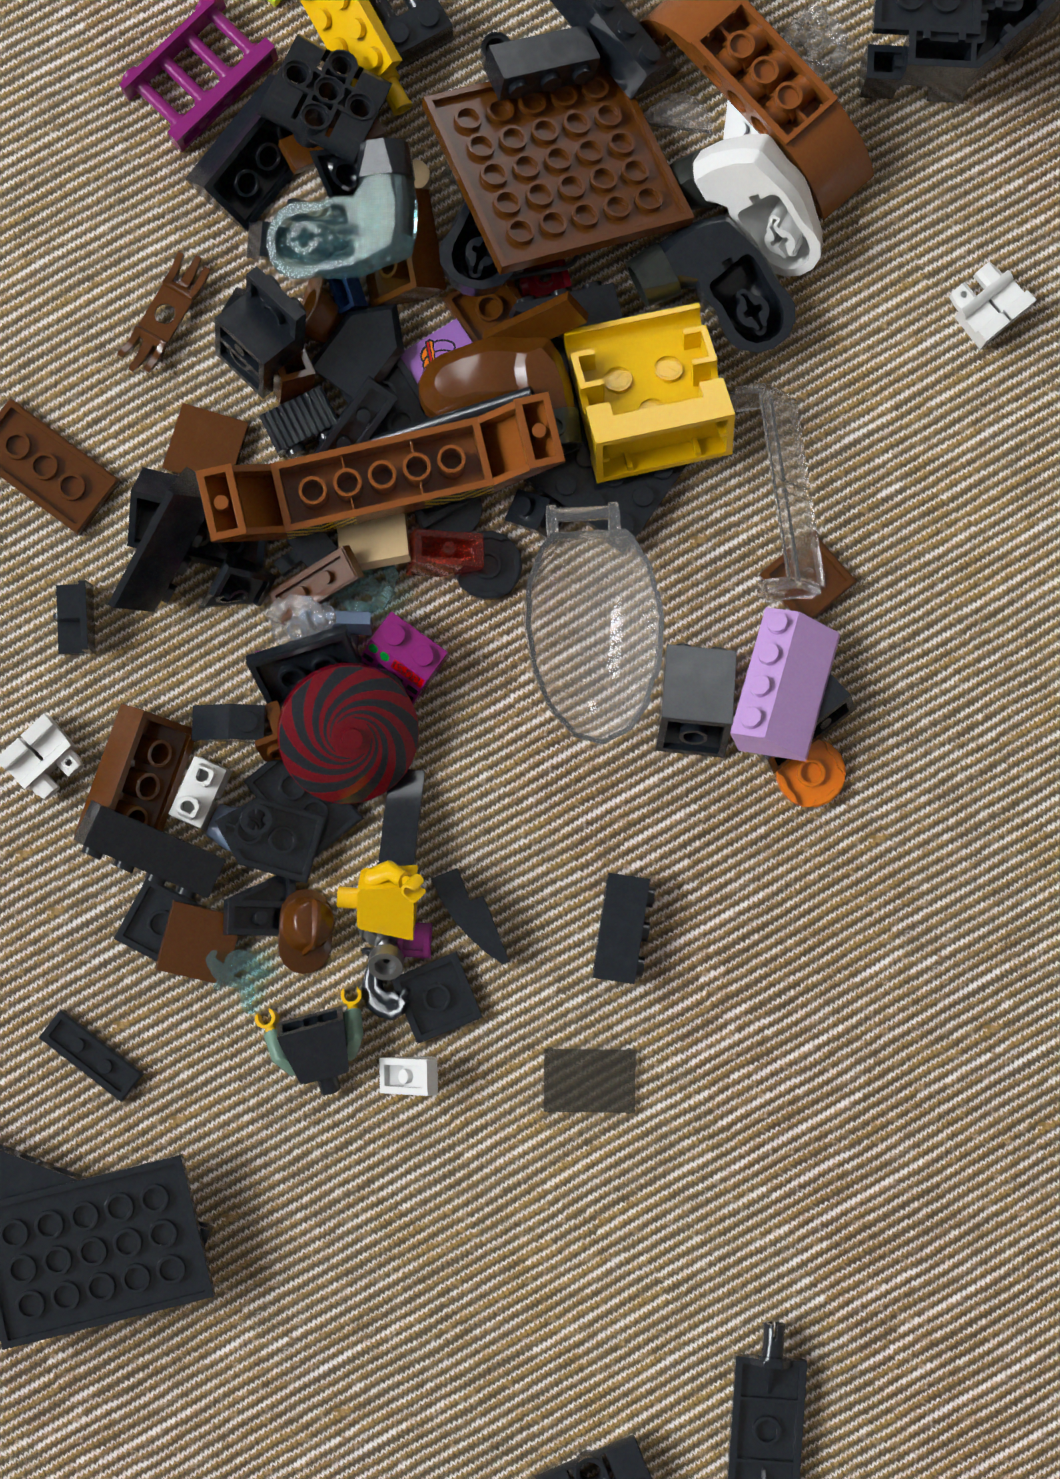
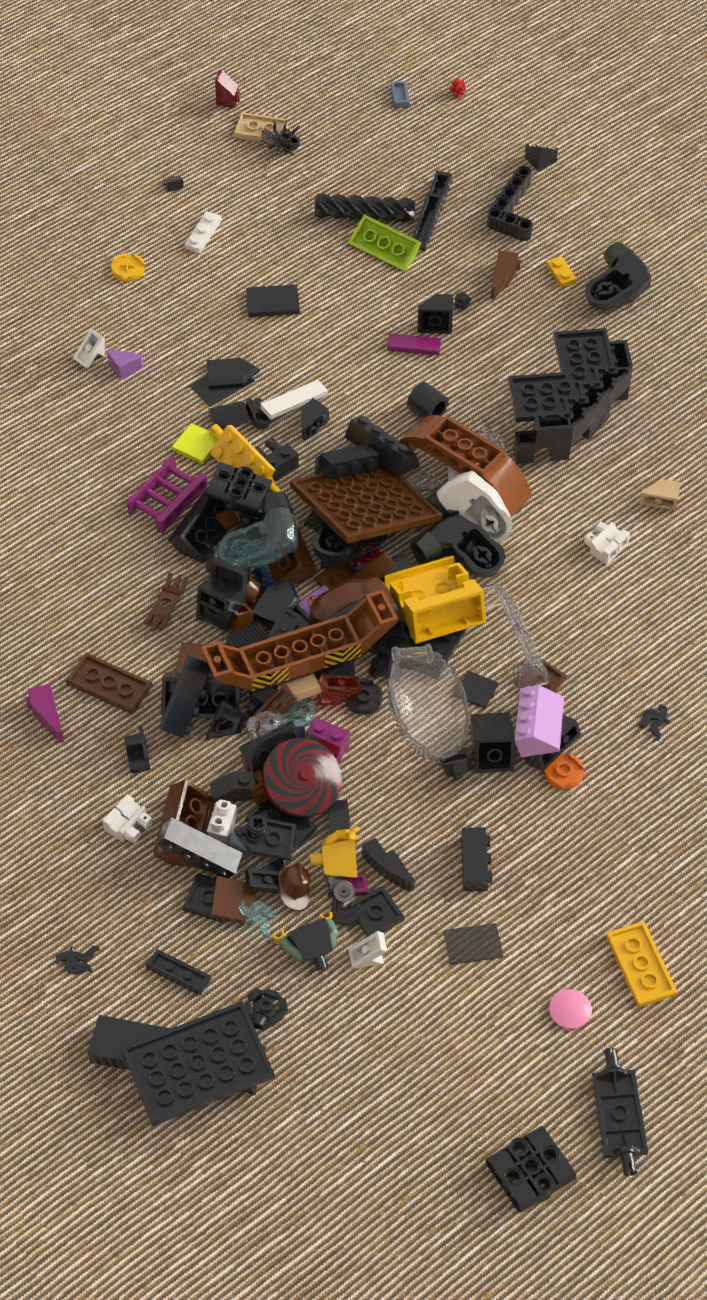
camera: 10 degrees left, 30 degrees down
none -> black piece [245,988,288,1030]
none -> black piece [438,747,474,781]
none -> black piece [455,670,499,709]
none -> bright pink dish [549,989,592,1031]
none -> yellow tile [605,921,678,1008]
none -> black piece [639,704,670,741]

